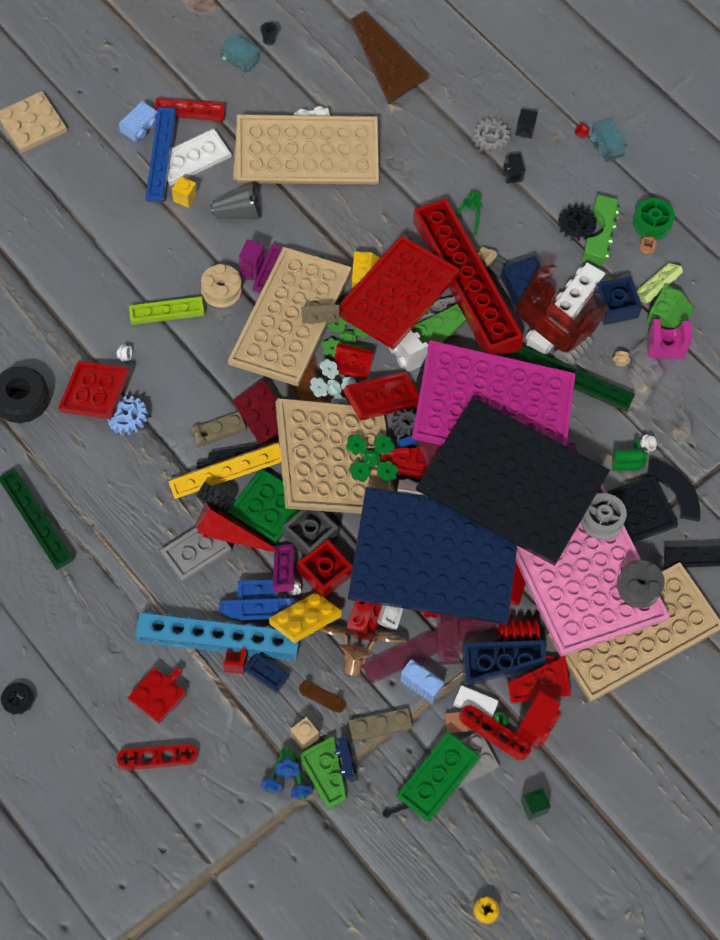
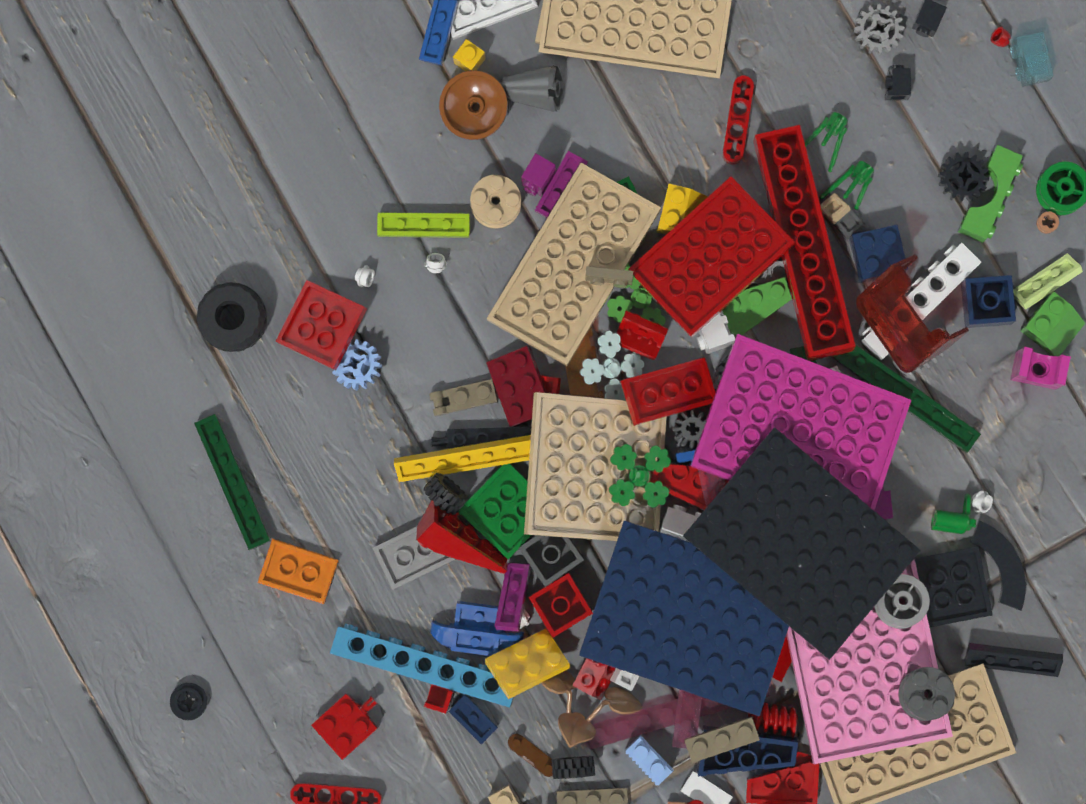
camera: 20 degrees right, 20 degrees up
tan plate [612,351,631,367] -> none
none -> orange tile [258,538,339,604]
none -> white plate [424,253,447,273]
none -> dark orange dish [439,70,508,140]
none -> black tyre [551,756,595,779]
none -> dark tan plate [684,716,760,763]
none -> red beam [722,75,754,164]
none -> green plant [820,161,874,210]

